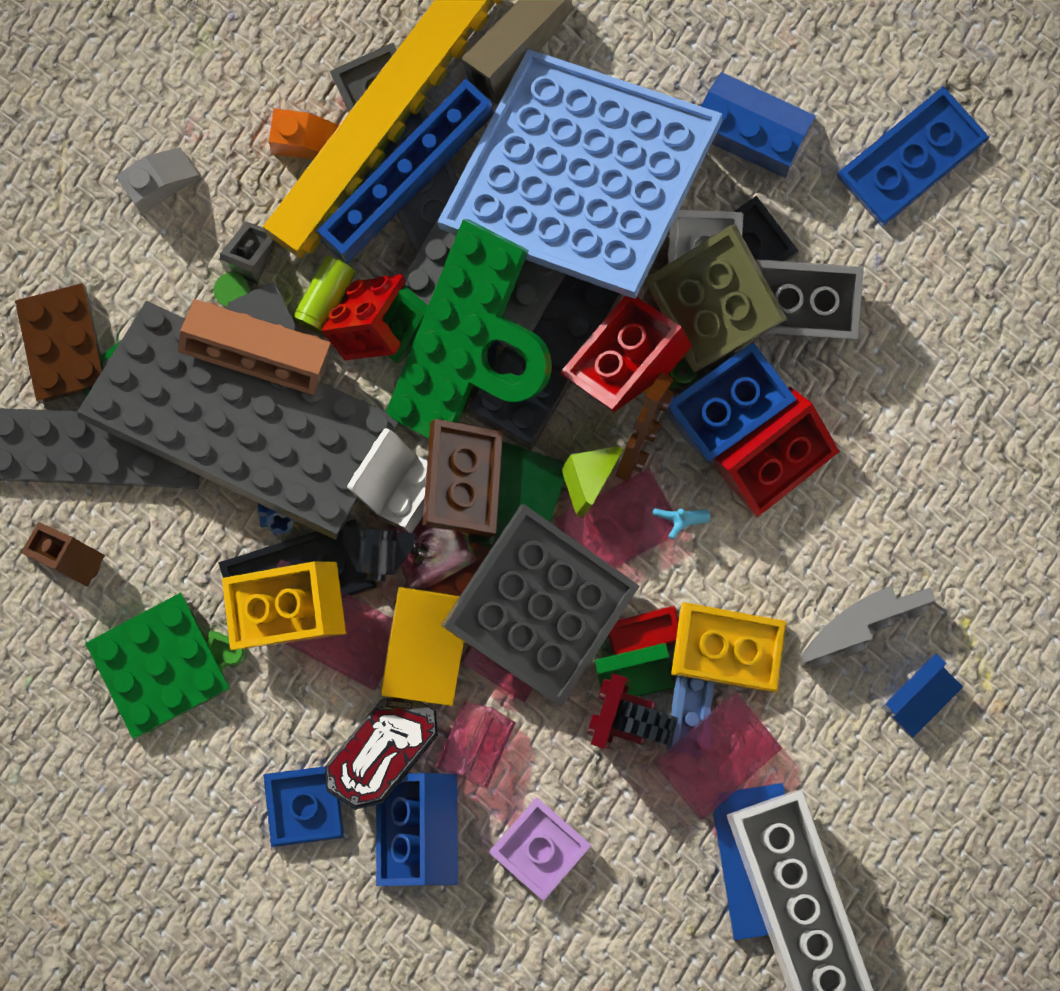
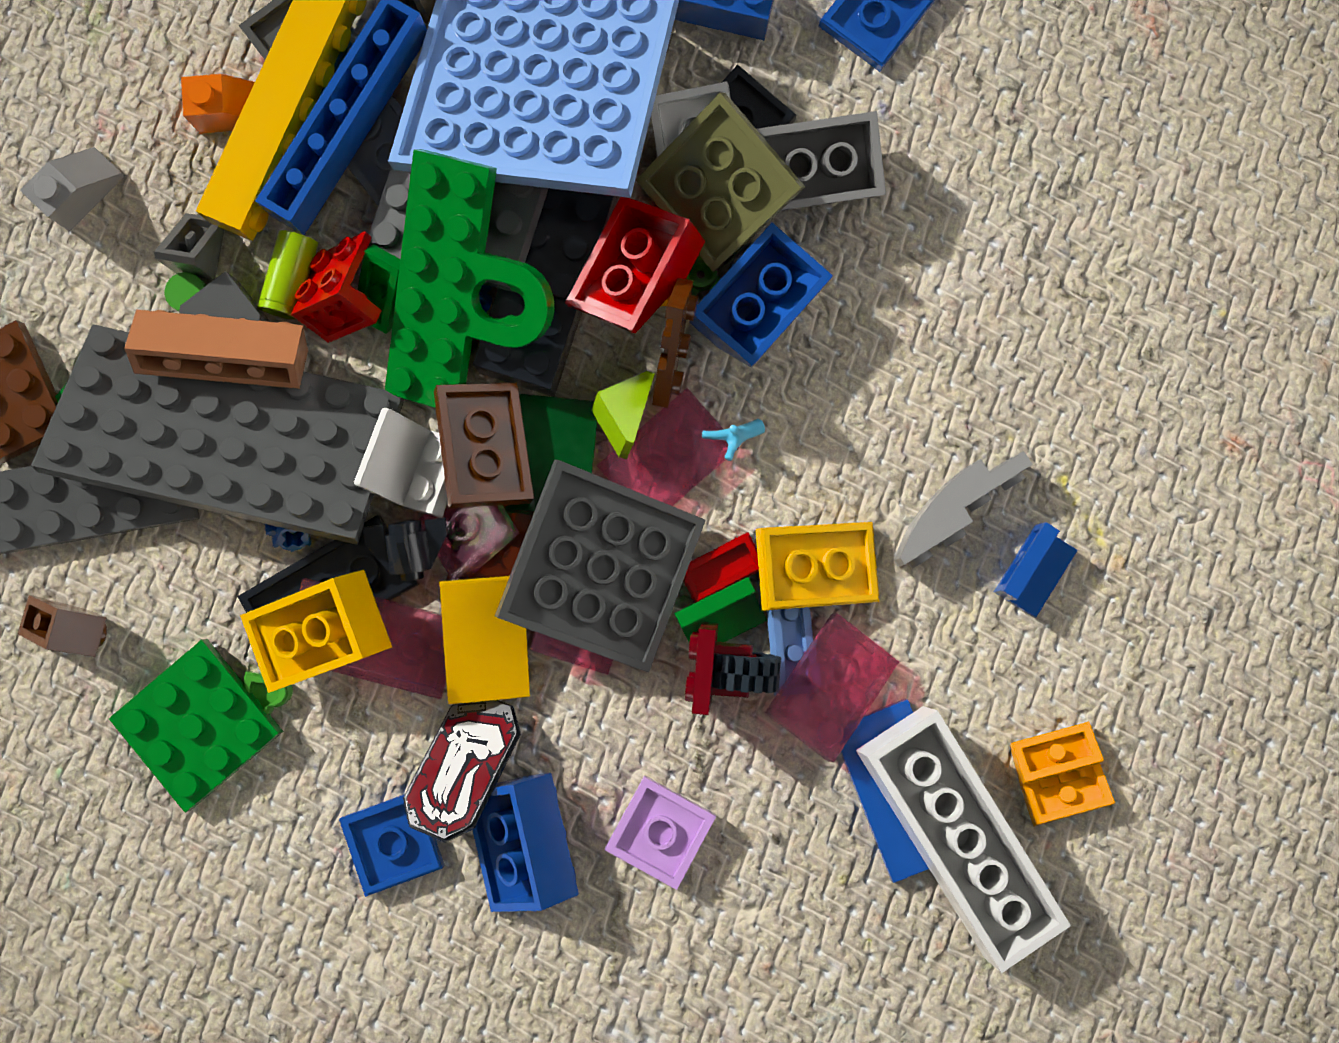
camera: 20 degrees left, 5 degrees up
clear pink panel [436,702,516,789] -> none
red slope [712,386,840,518] -> none
none -> light orange slope [1010,722,1115,827]

